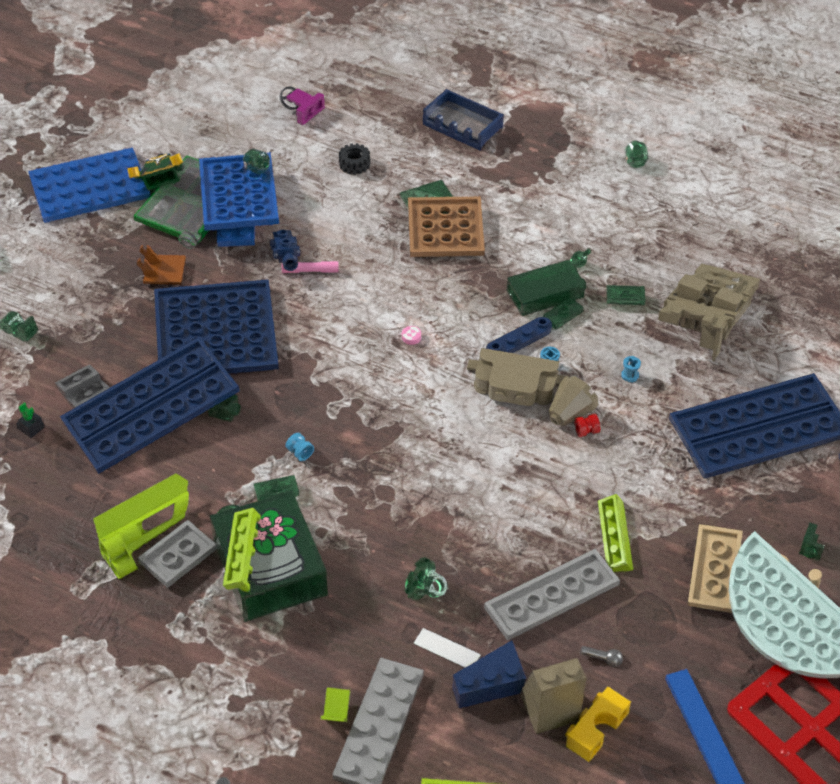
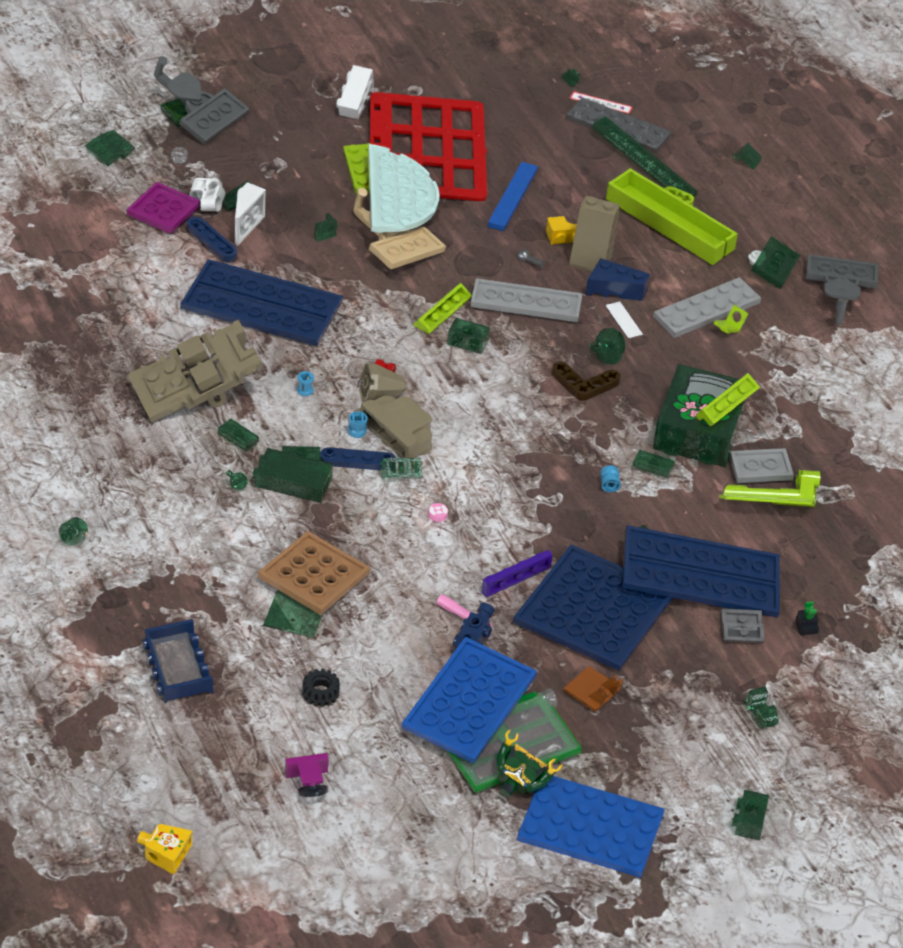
camera: 145 degrees left, 5 degrees down
head [243,148,270,174] -> none
none -> yellow torso [137,824,193,875]
none -> clear green slope [380,458,422,478]
none -> clear green brick [447,318,490,354]
none -> dark purple plate [481,550,552,598]
none -> dark brown beam [552,361,621,401]

